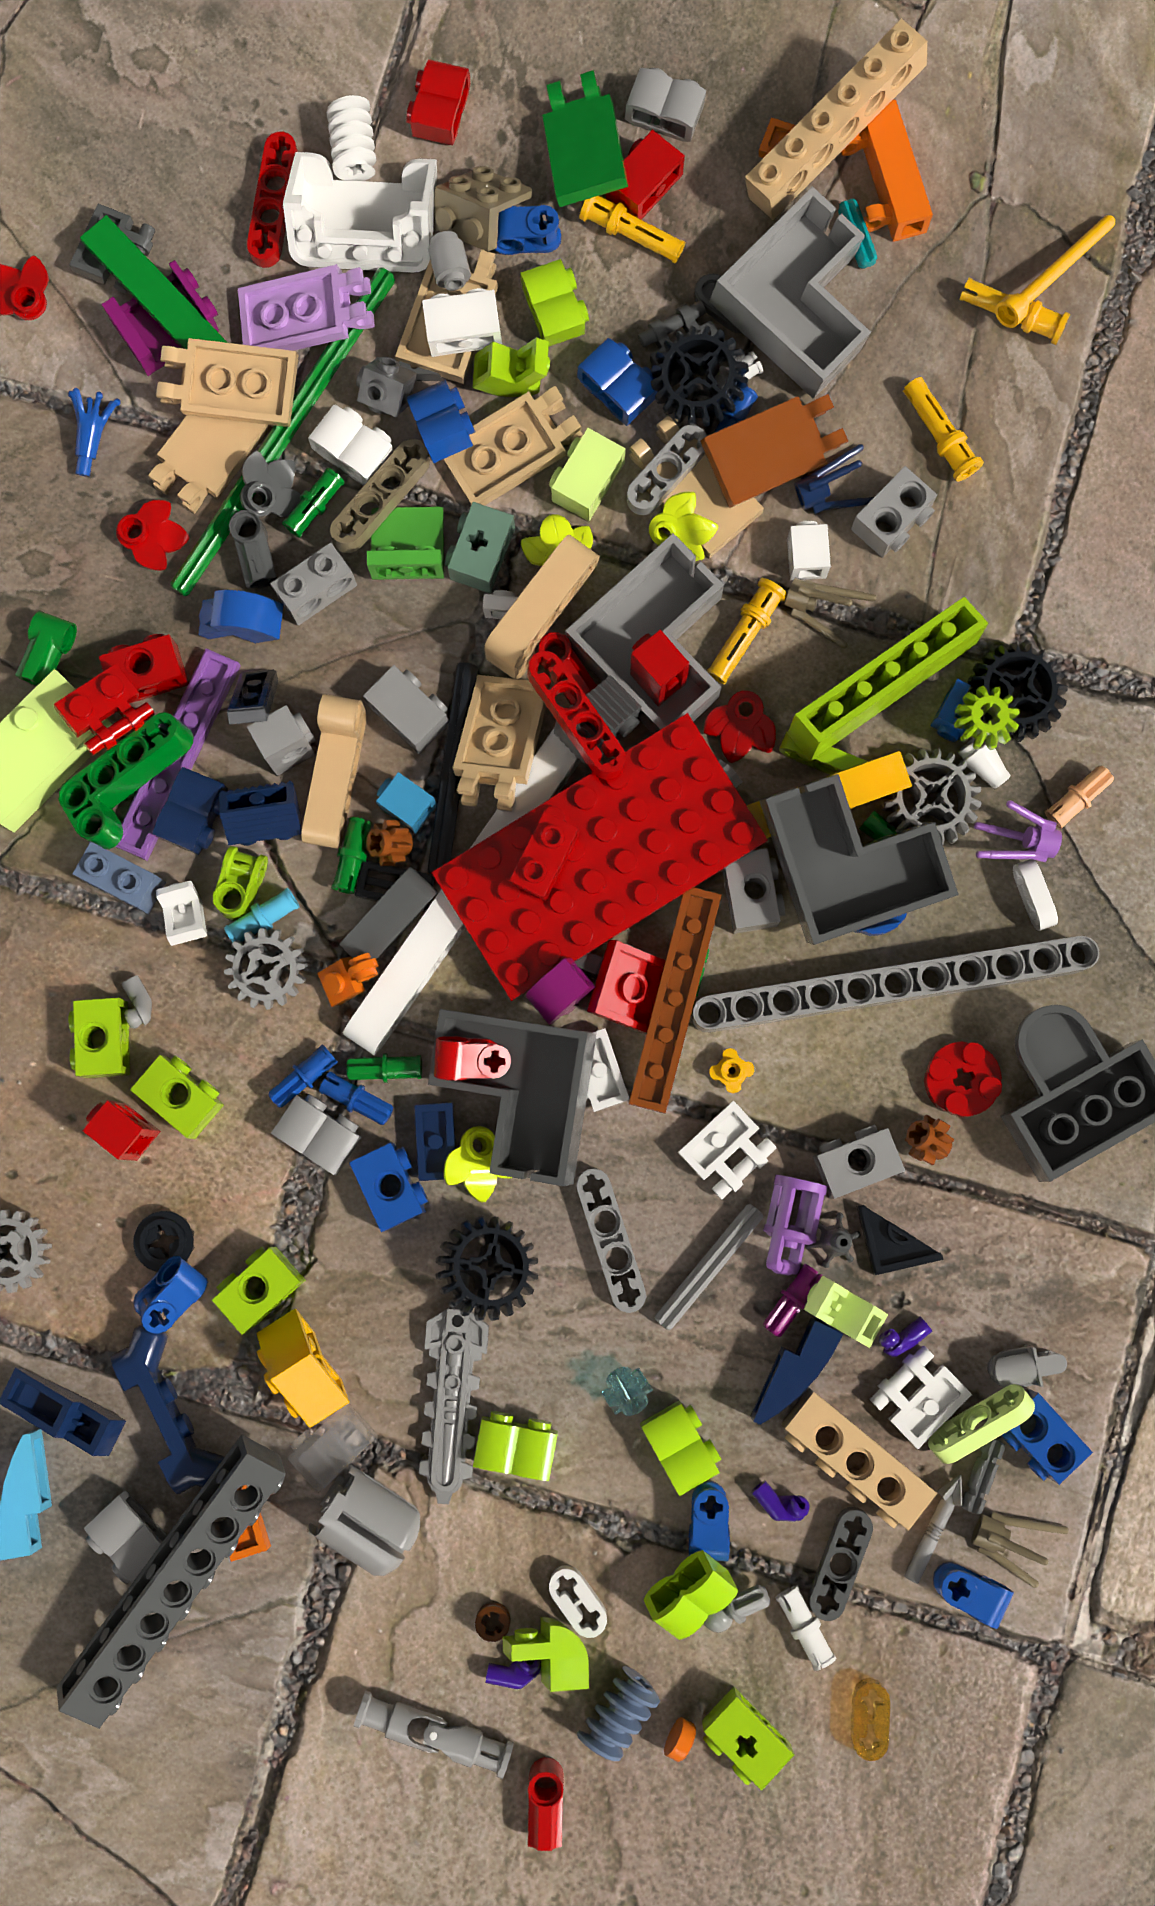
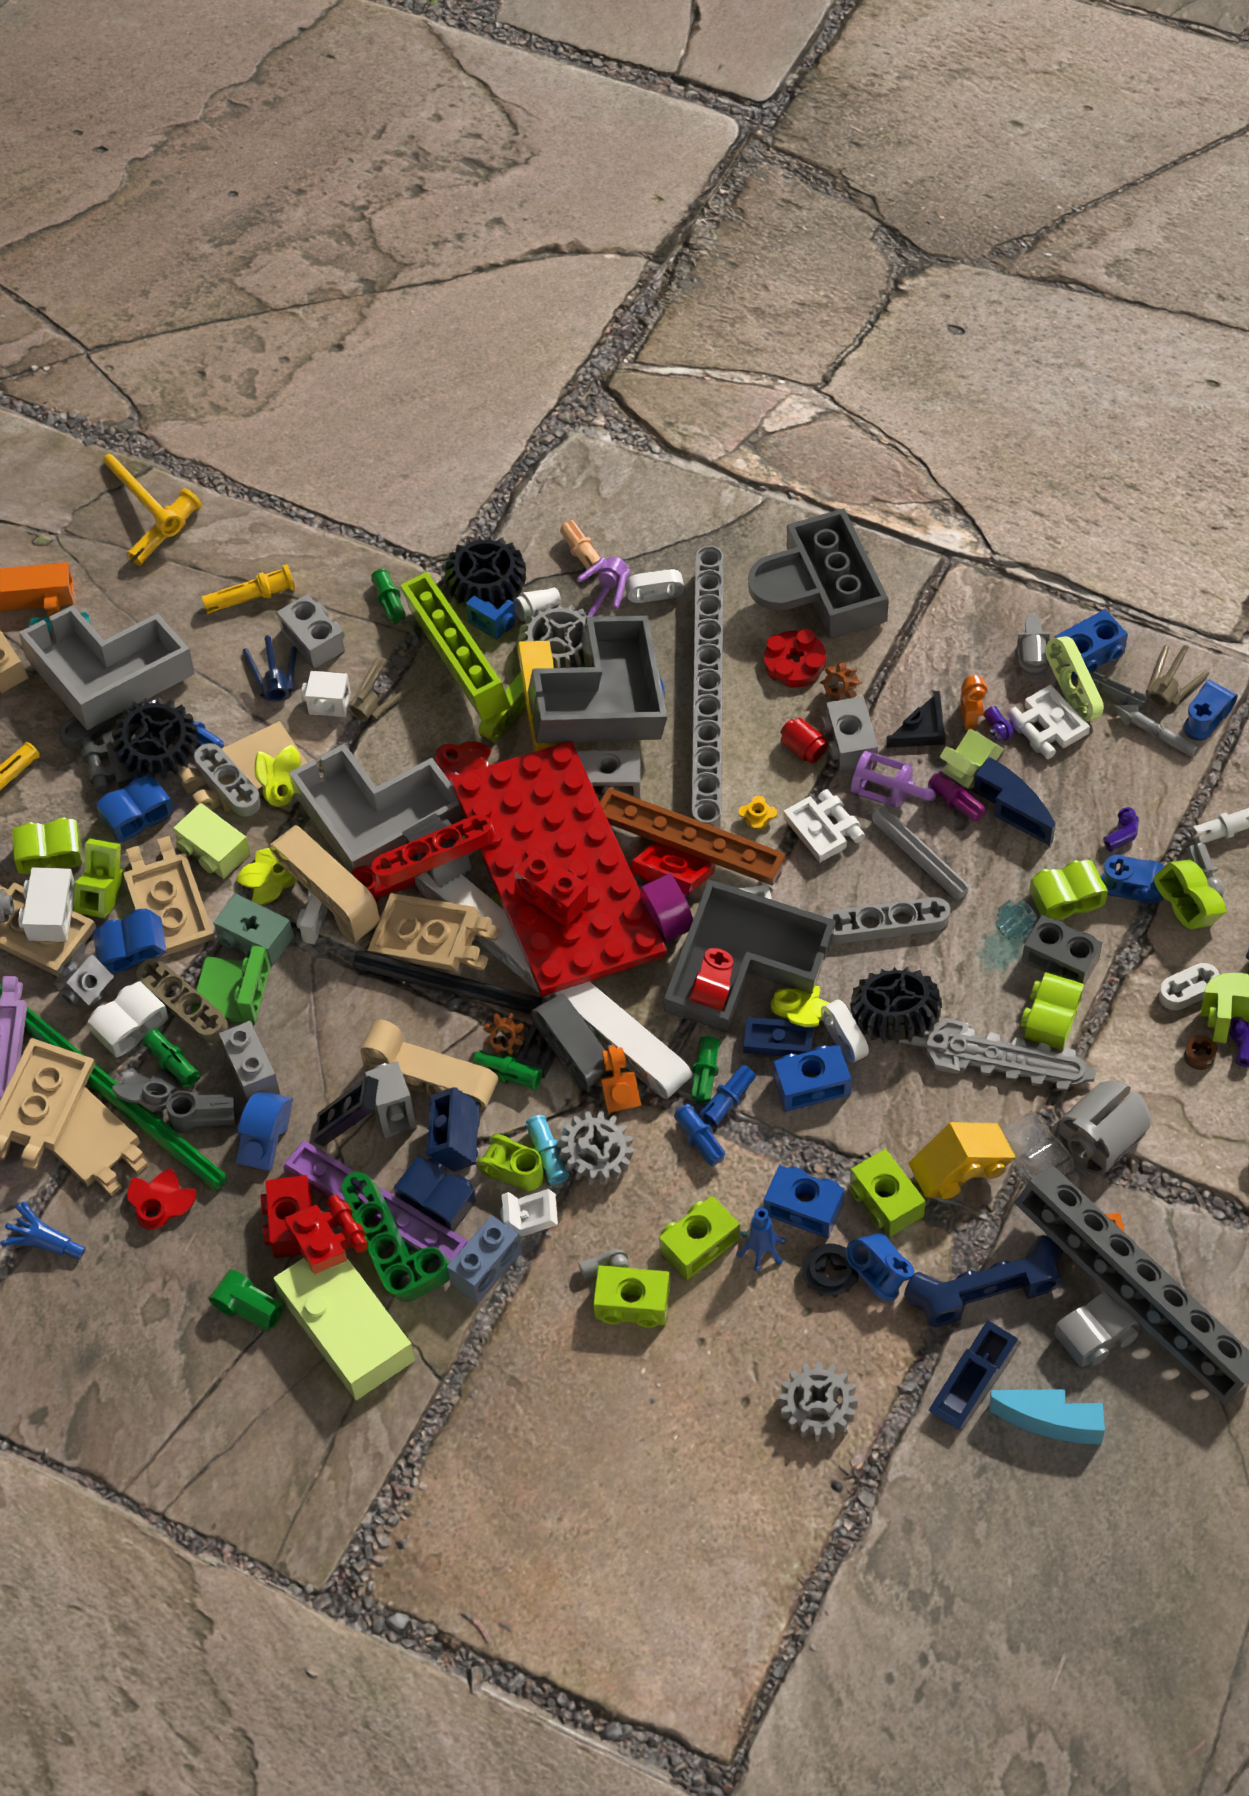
camera: 80 degrees left, 25 degrees down
red brick [82,1100,161,1161] -> none
light grey brick [271,1094,362,1175] -> none
light grey brick [363,665,449,754] -> none
dark azure brick [376,772,437,834] -> none
red brick [630,629,690,707] -> none
dark orange tile [700,394,848,509] -> none
yellow pin [707,578,787,685] -> none
tan brick [781,1388,937,1531] -> none
dark grey piece [805,1213,861,1268] -> none
dark grey beam [808,1507,873,1621] -> none
lime gear [954,686,1020,750] -> none
none -> green axle [371,568,406,624]
none -> blue piece [736,1208,786,1272]
none -> blue brick [763,1165,845,1239]
none -> red brick [780,717,828,763]
none -> white beam [821,1000,869,1063]
none -> orange plate [960,675,988,730]
none -> dark grey brick [1022,915,1102,984]

